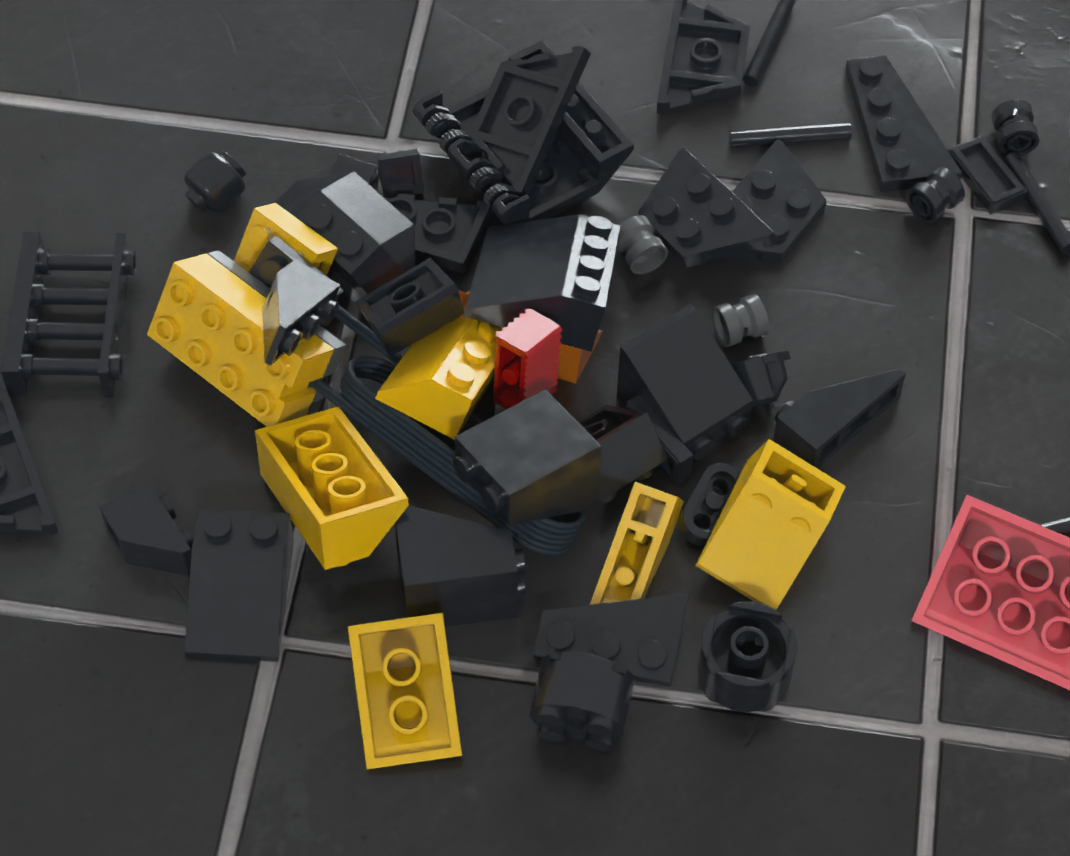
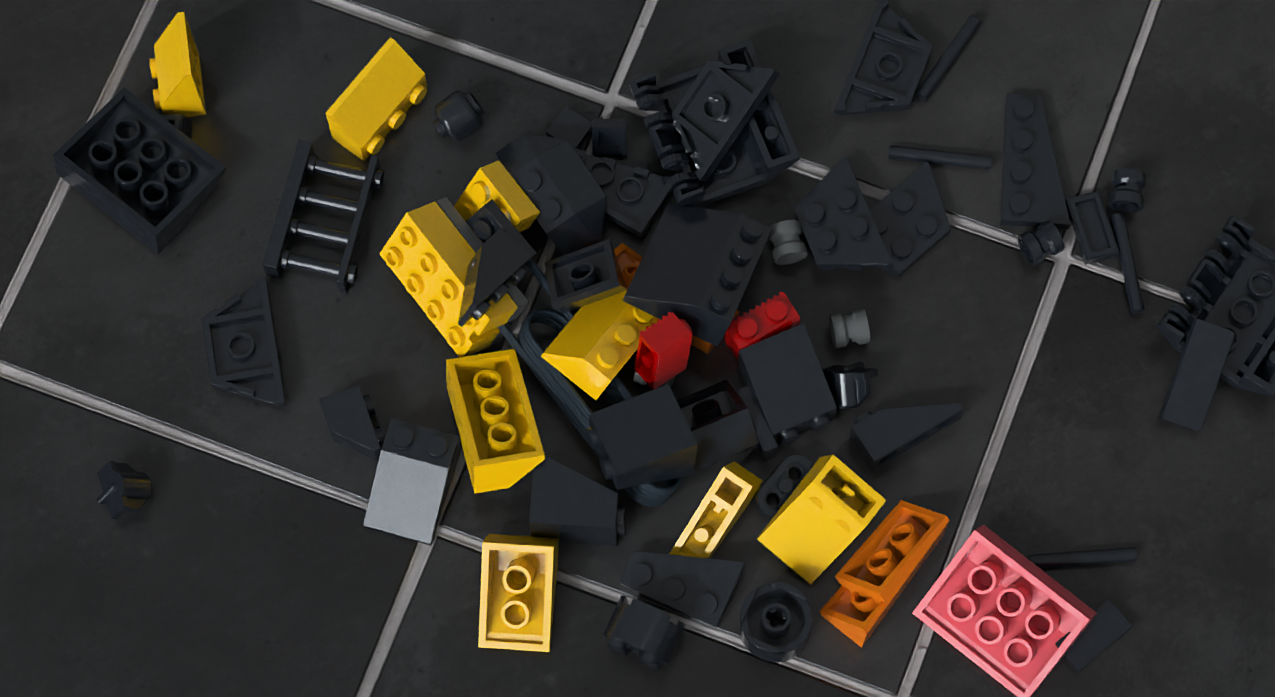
camera: 15 degrees right, 15 degrees up
none -> yellow slope [326,37,427,161]
none -> red brick [724,292,801,361]
none -> orange slope [819,500,950,648]

